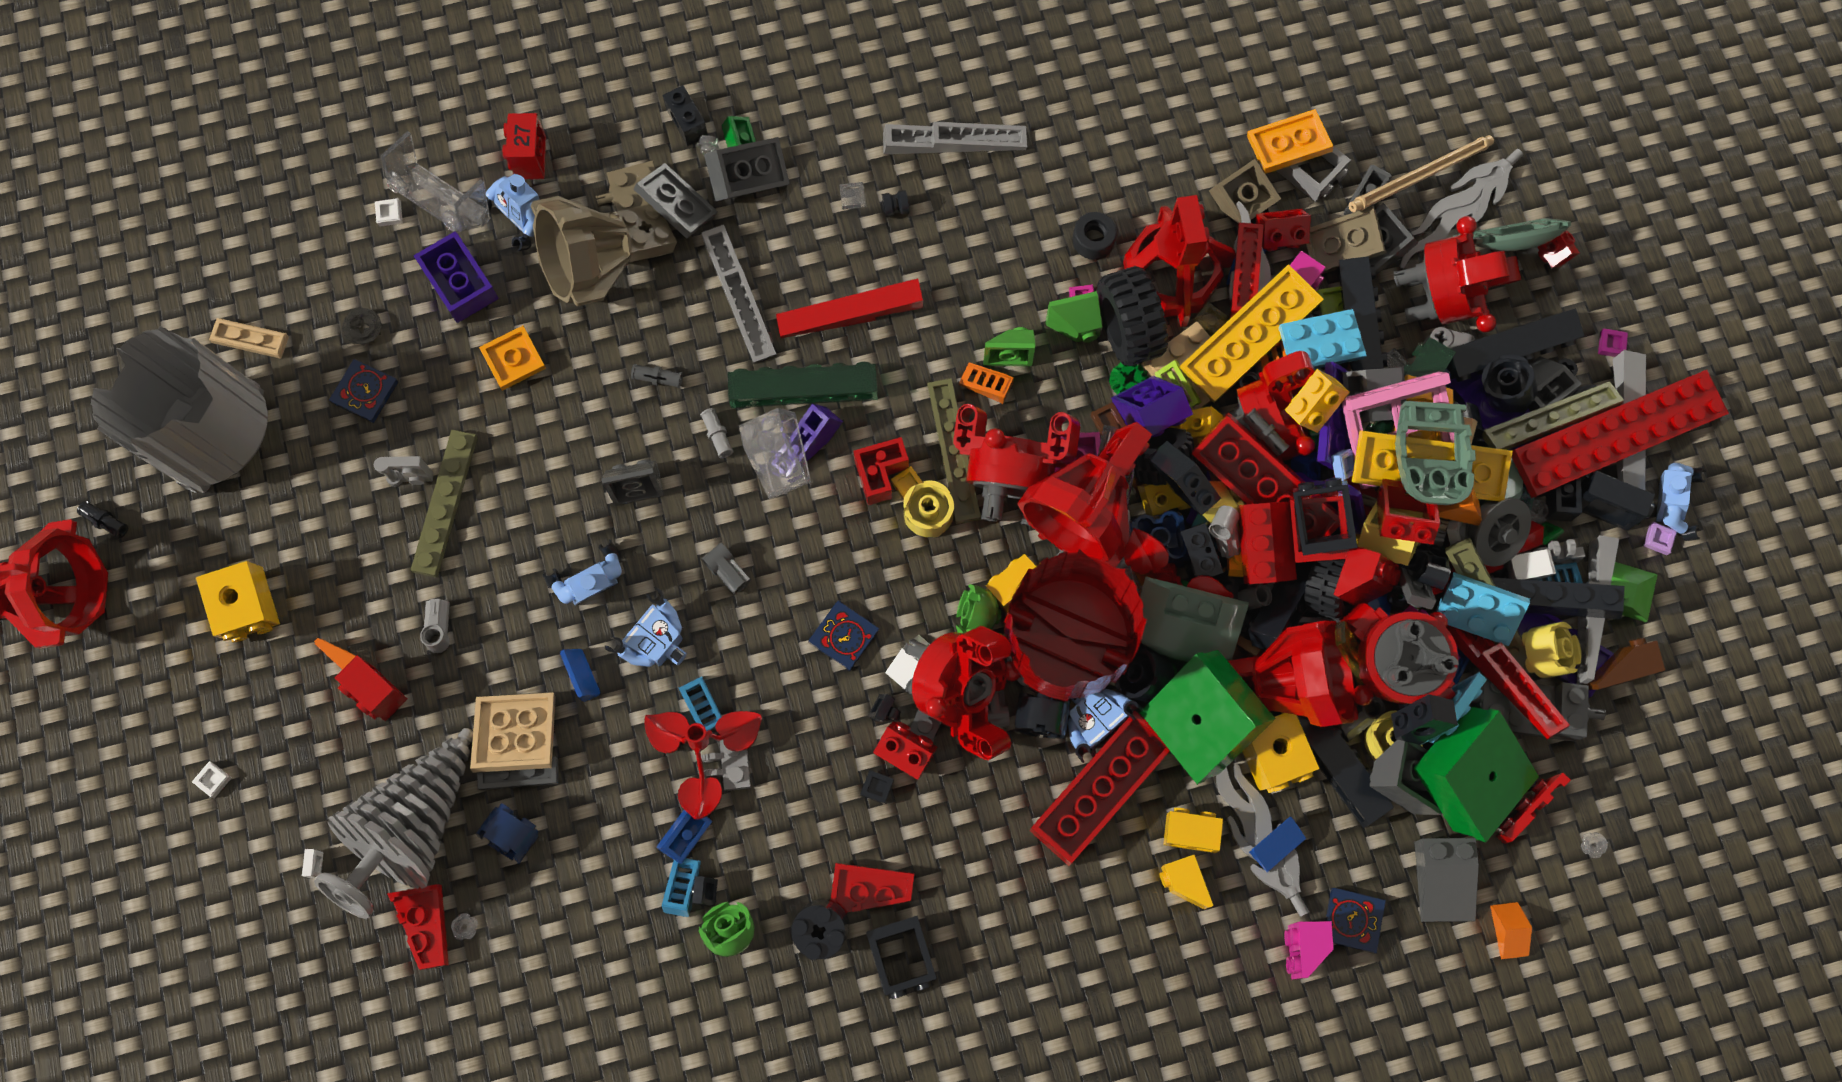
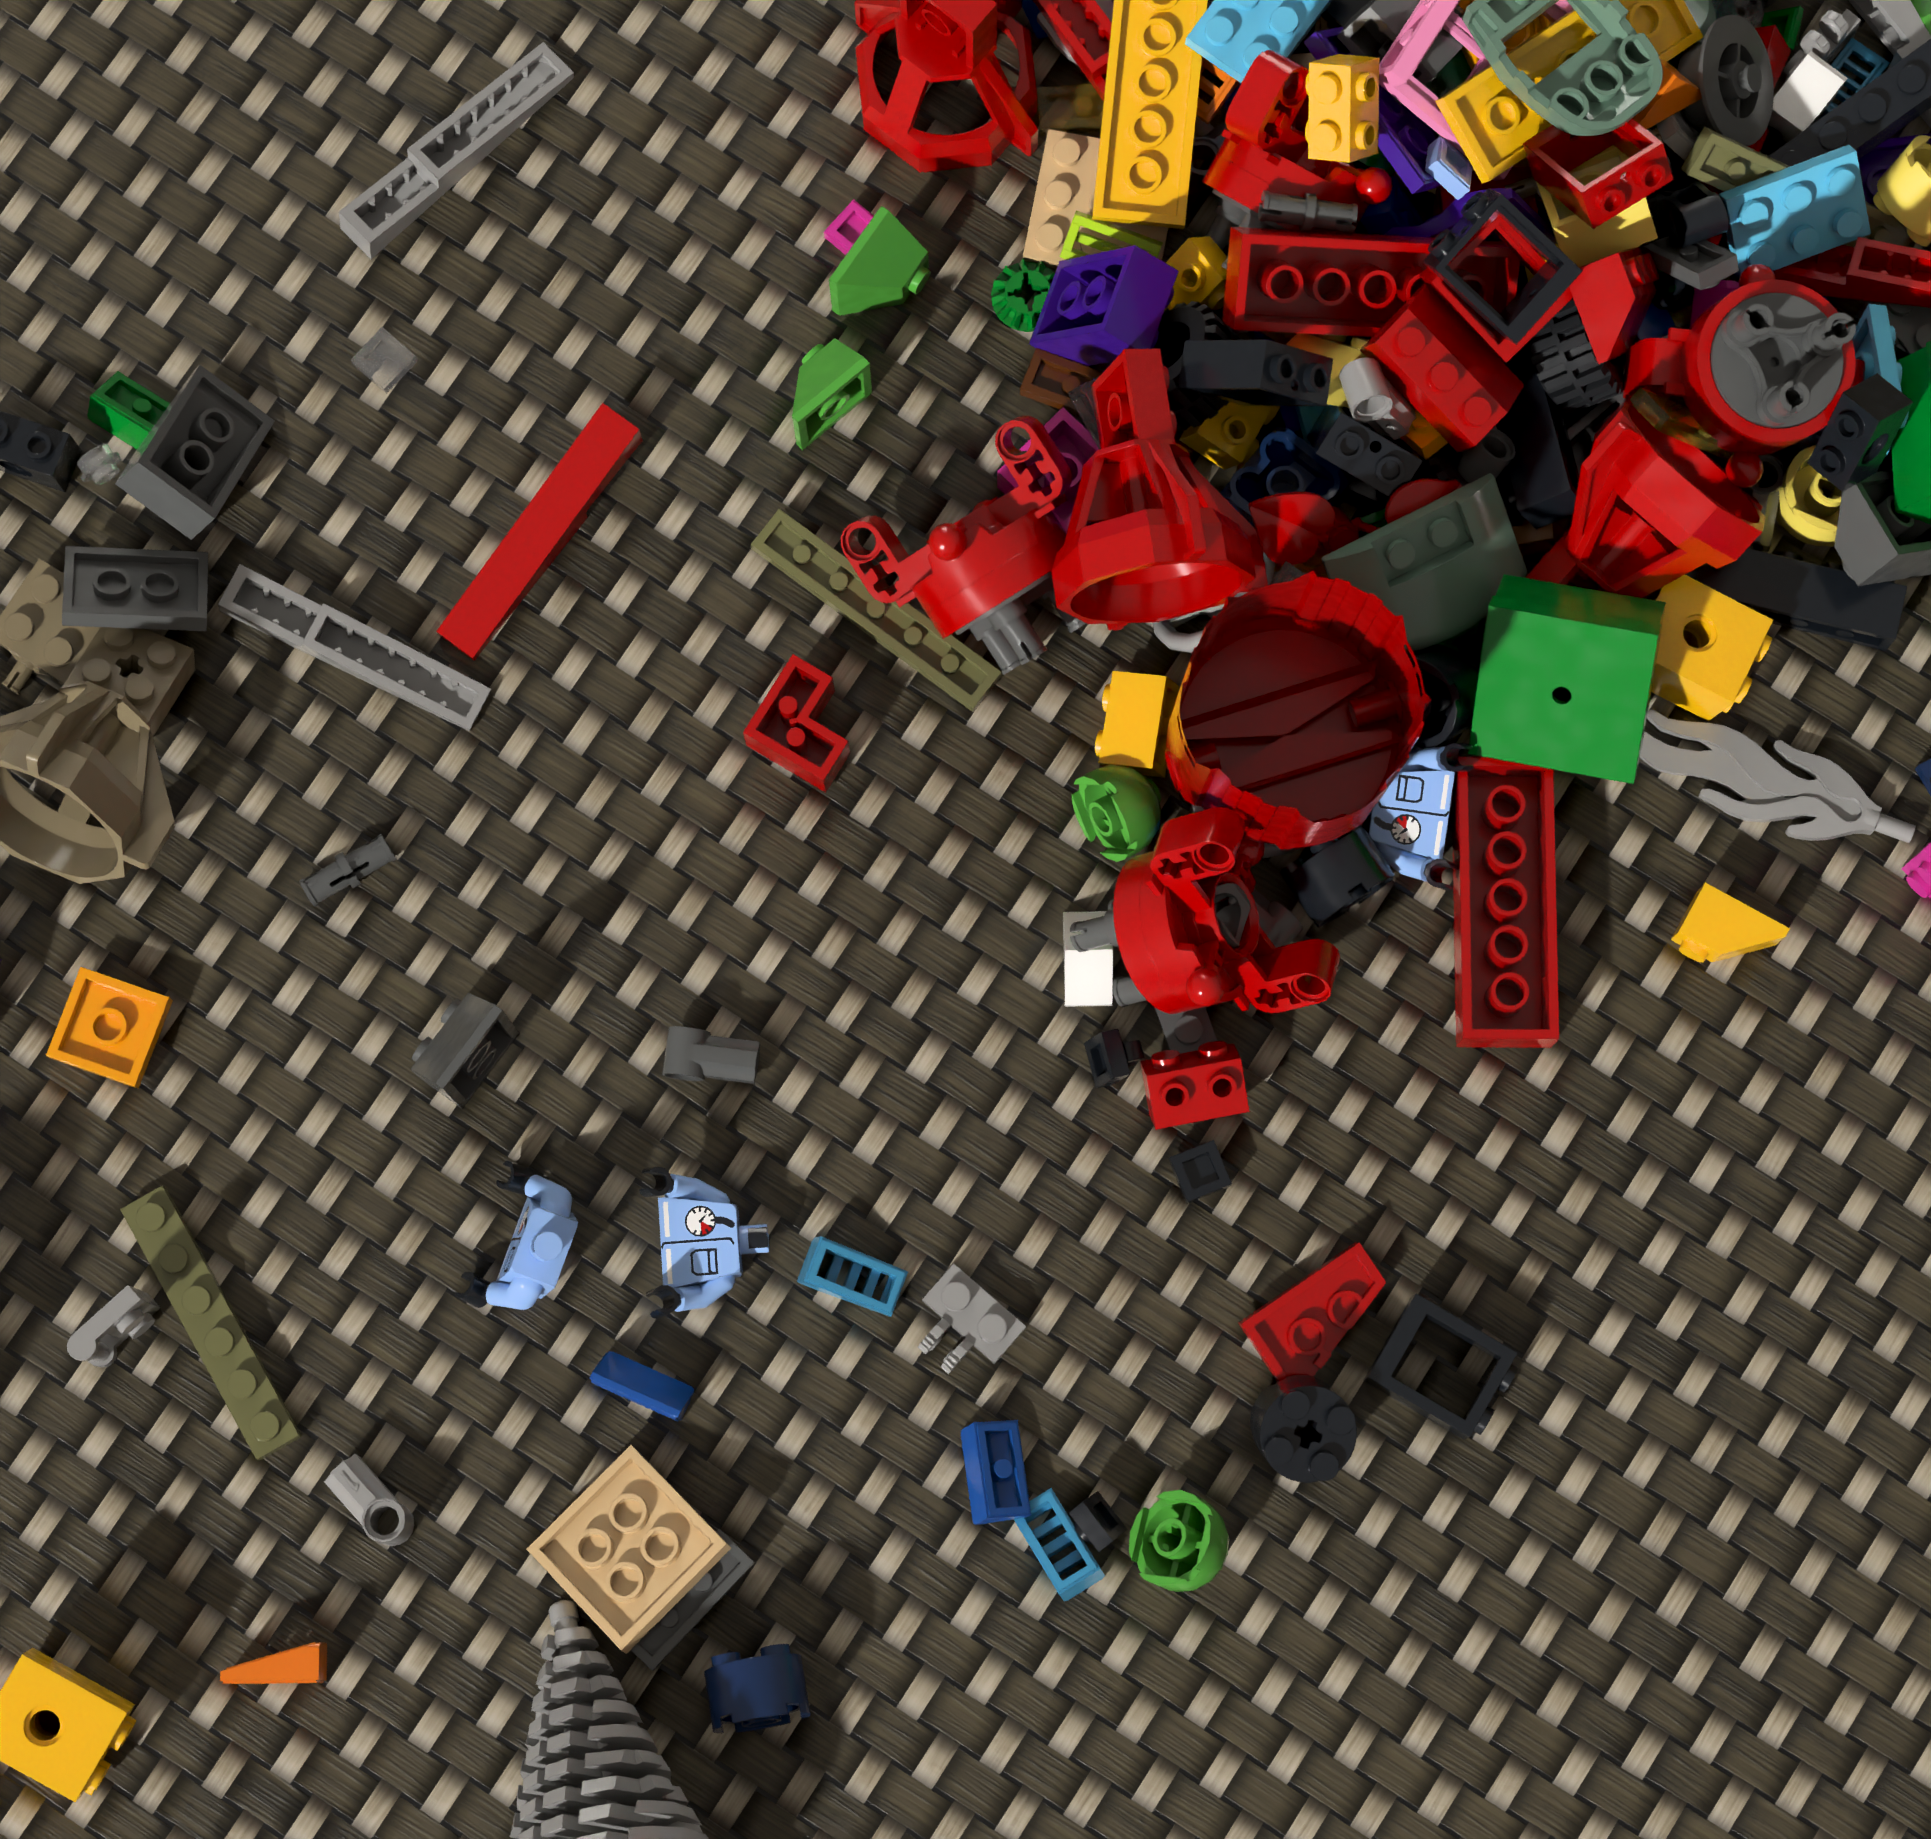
camera: 40 degrees left, 5 degrees up
red brick [335,655,408,721] -> none
red plant [644,711,762,820] -> none
light grey pin [700,408,734,458] -> none
clear green brick [728,362,878,408] -> none
clear slope [739,408,811,499] -> none
dark purple slope [770,404,843,478] -> none
dark blue tile [808,601,879,671] -> none
black wheel [882,190,910,218] -> none
yellow tile [891,466,923,500] -> none
light yellow brick [903,480,954,537] -> none
orange slope [959,363,1014,404] -> none
black tyre [1072,212,1117,260] -> none
black tyre [1097,266,1168,366] -> none
yellow brick [1163,808,1223,853] -> none
blue slope [1249,816,1306,872] -> none

